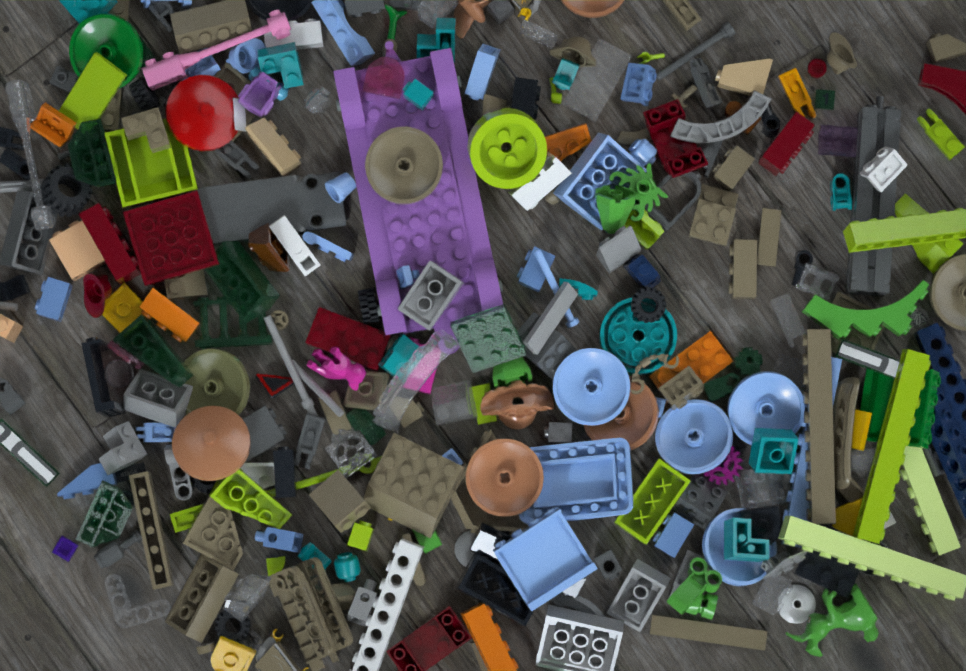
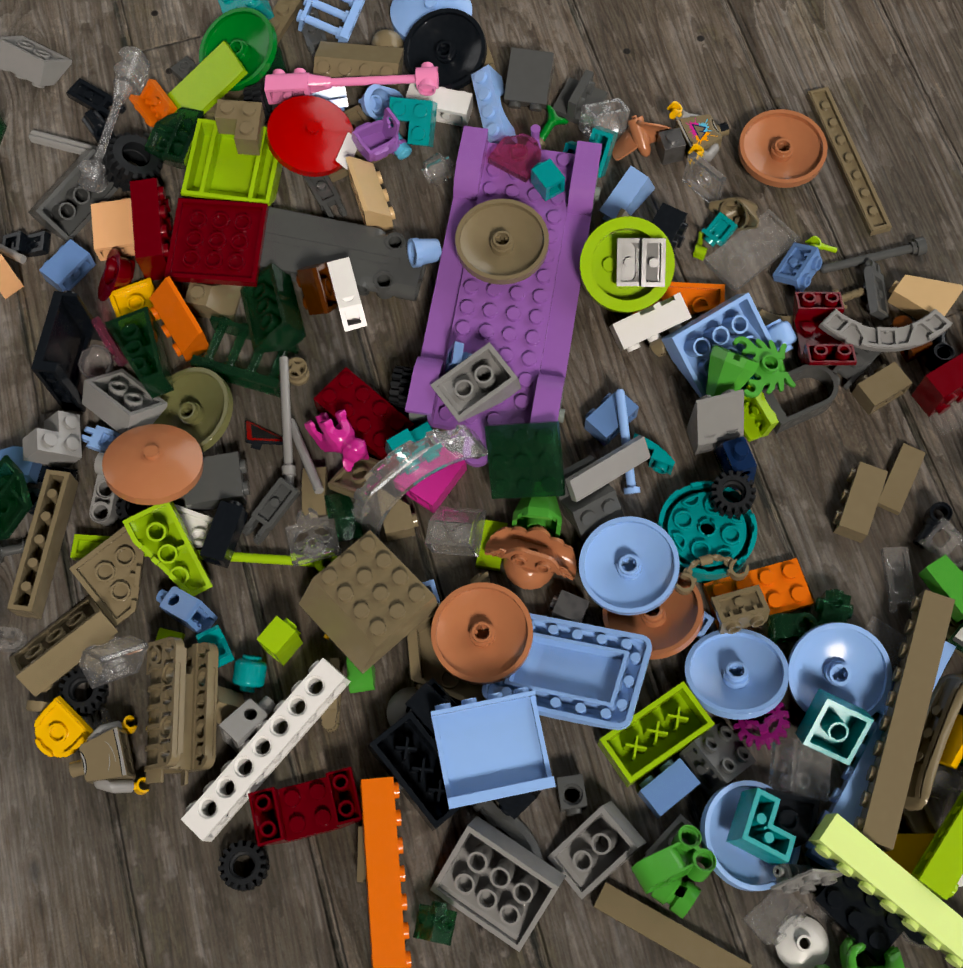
camera: 25 degrees right, 15 degrees down
light blue hinge [302,231,354,262] -> none
dark tan slope [309,469,371,533] -> none
dark tan bracket [689,184,739,247] -> none
none -> light grey slope [616,238,666,287]

